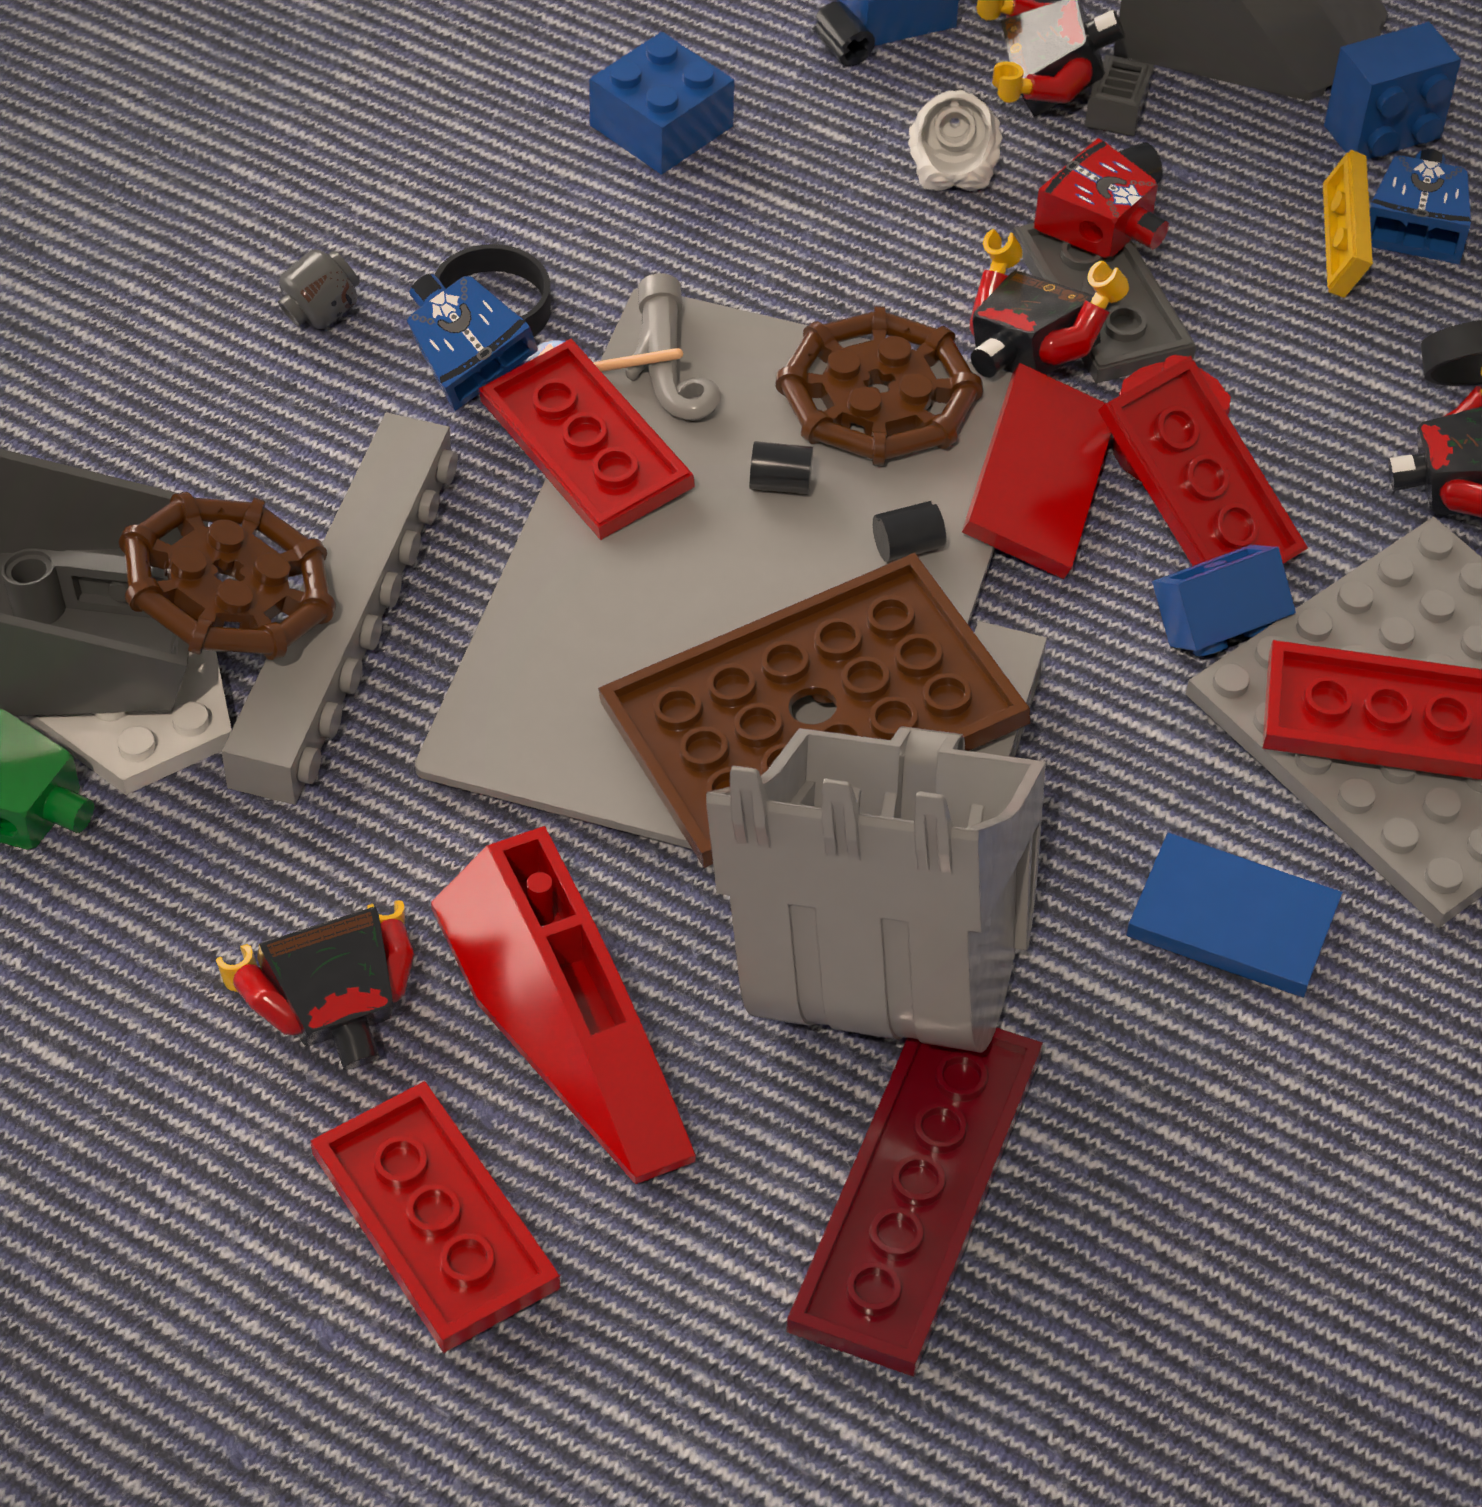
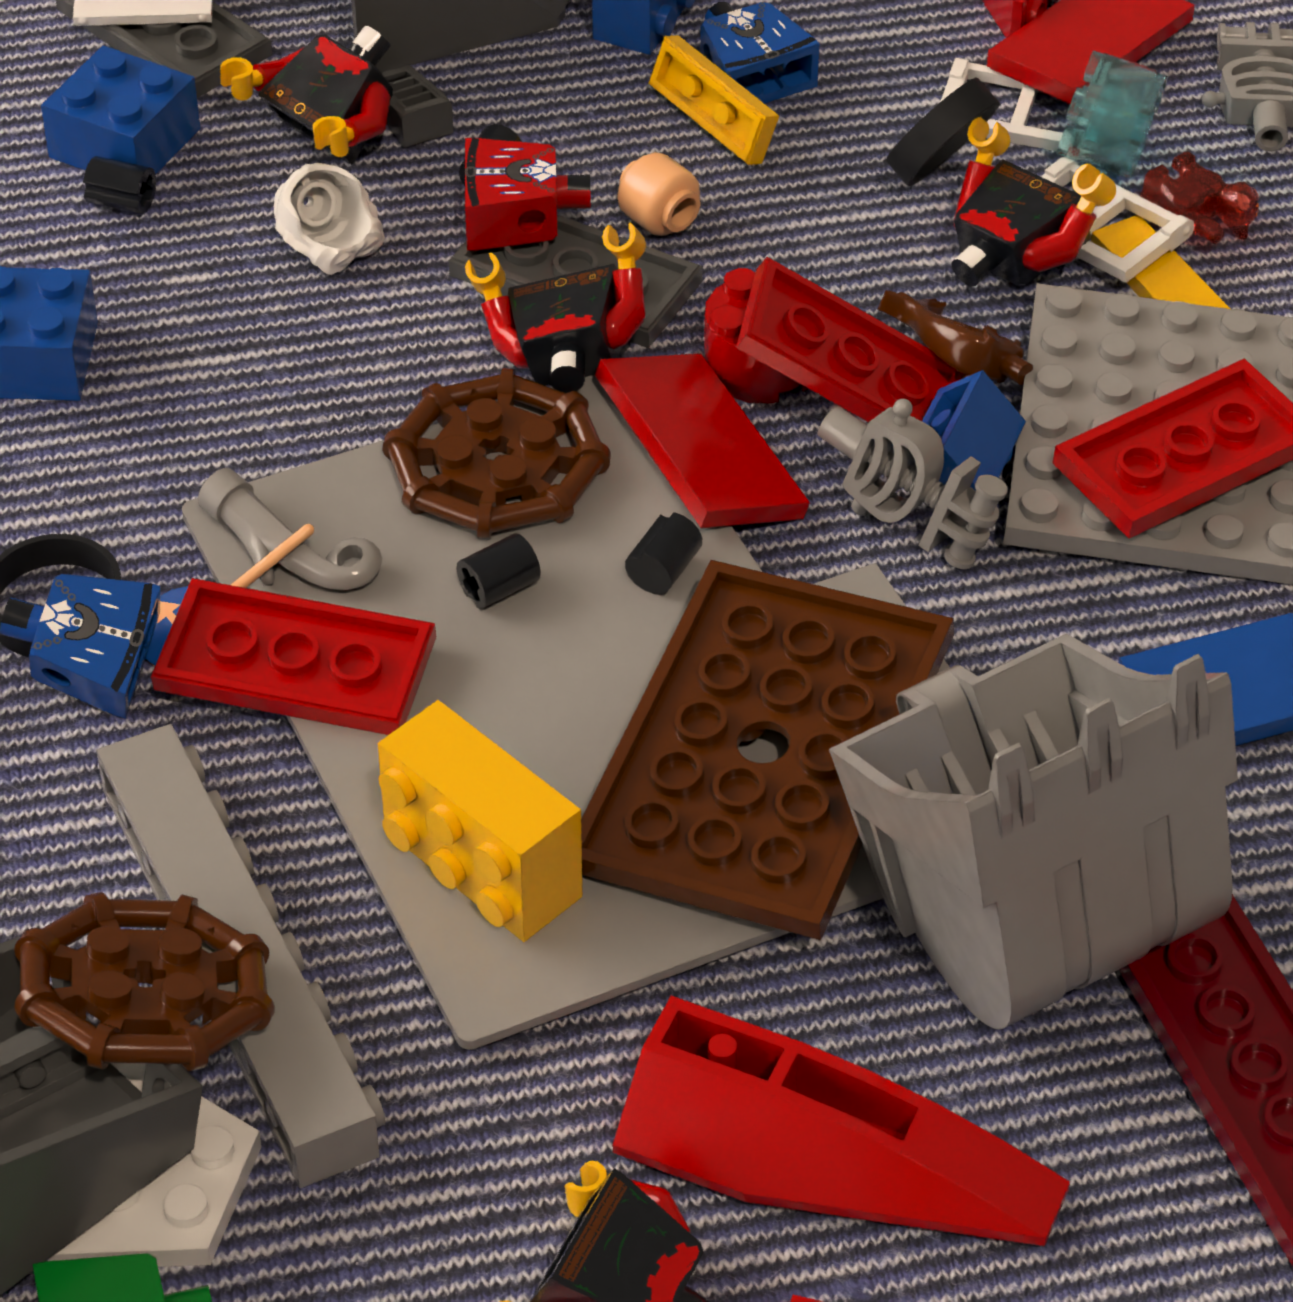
camera: 40 degrees left, 5 degrees down
none -> yellow brick [378,700,583,942]
none -> light nougat head [617,152,701,236]
none -> light grey torso [817,399,1008,569]
none -> reddish brown animal [877,290,1033,385]

